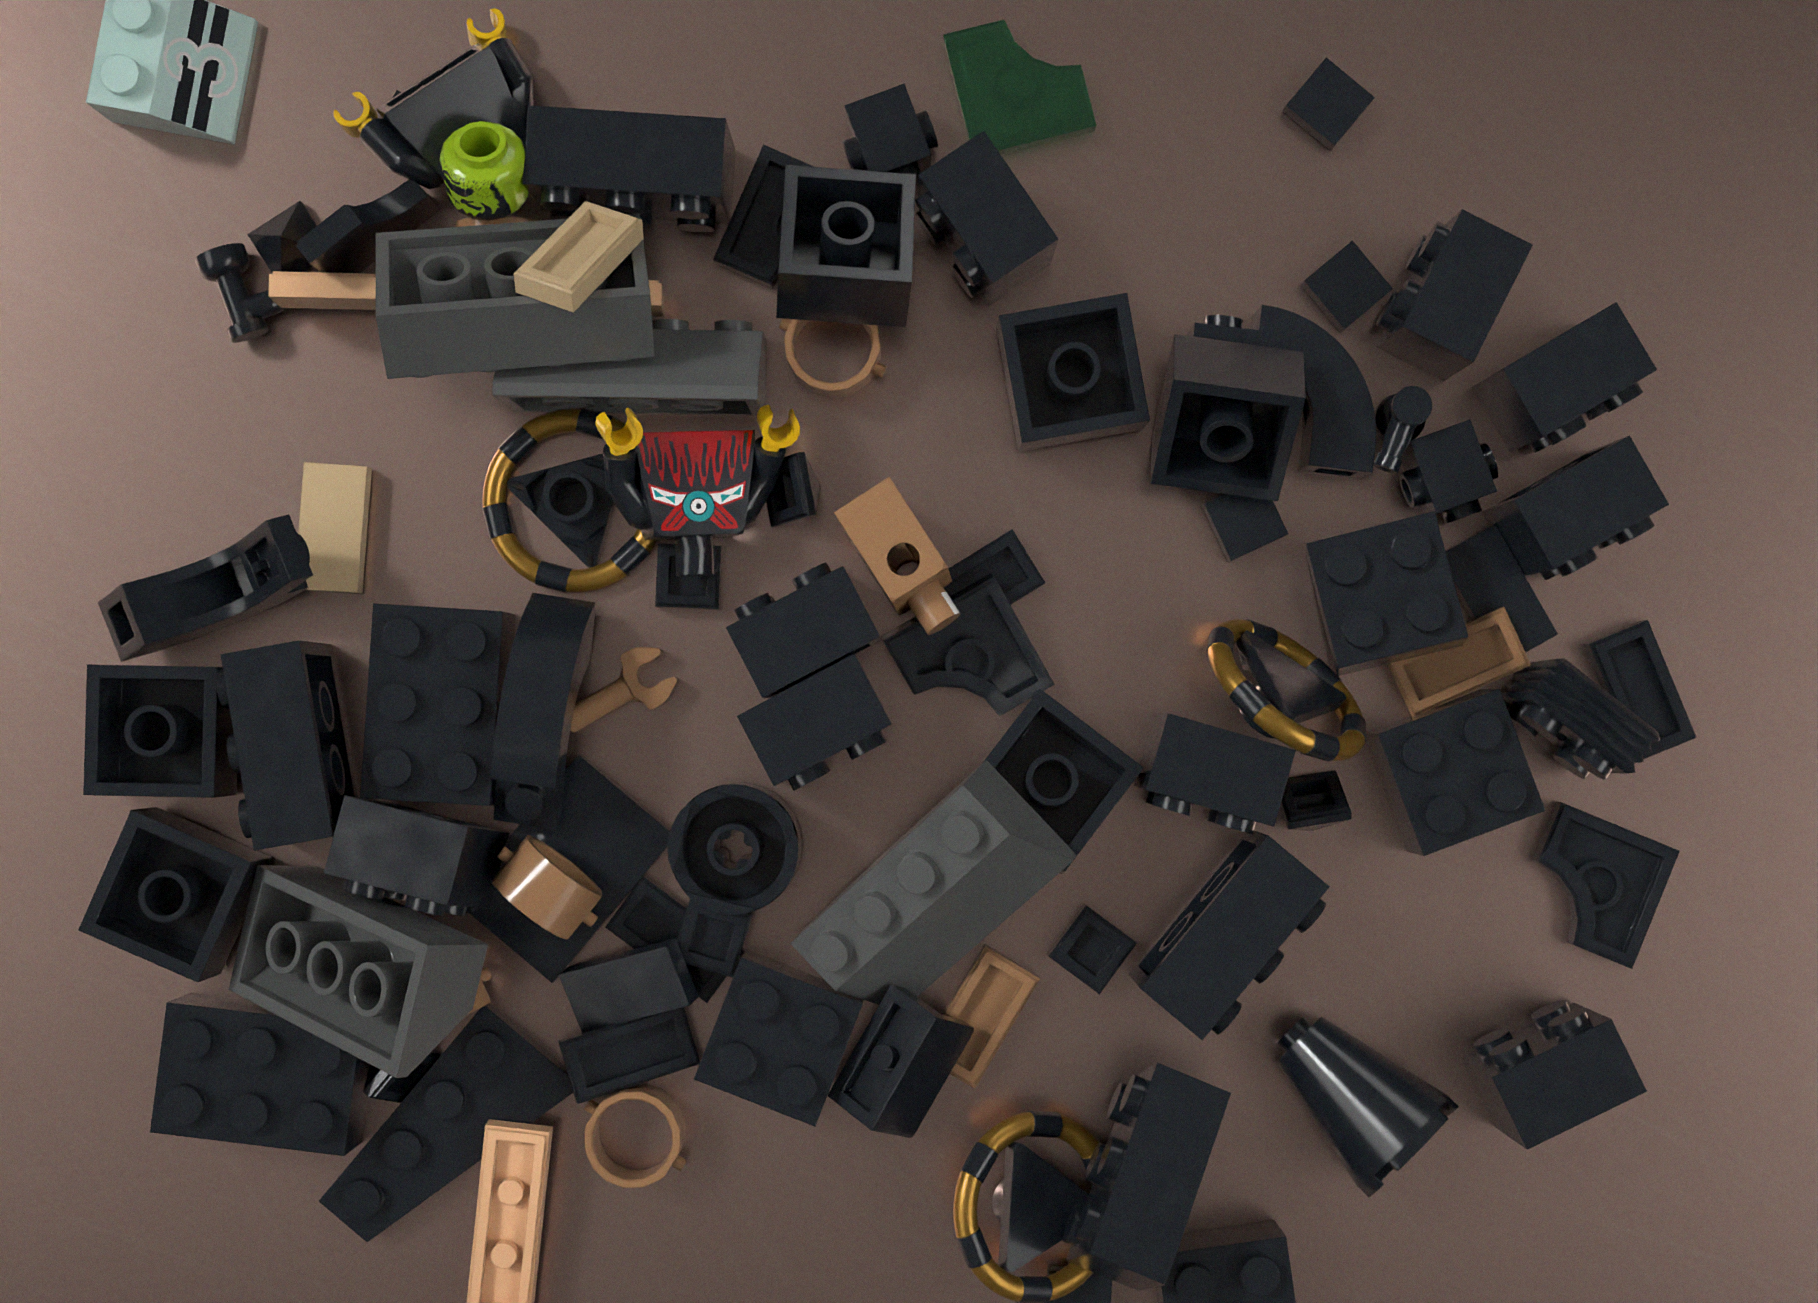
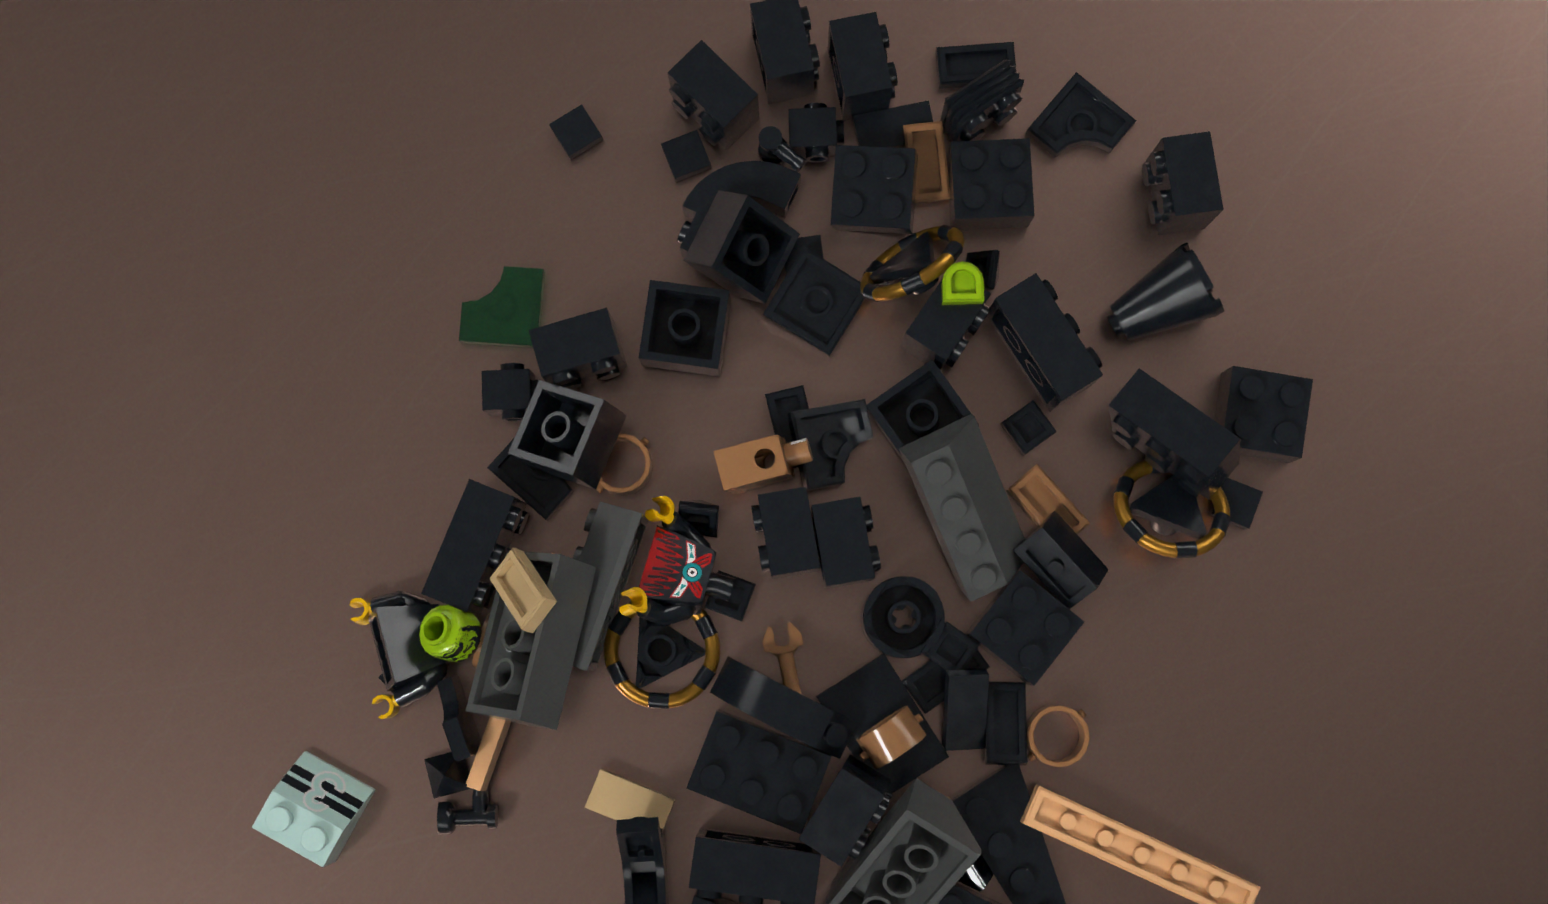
camera: 70 degrees left, 5 degrees down
none -> black tile [763,247,865,356]
none -> lime tile [941,261,984,305]

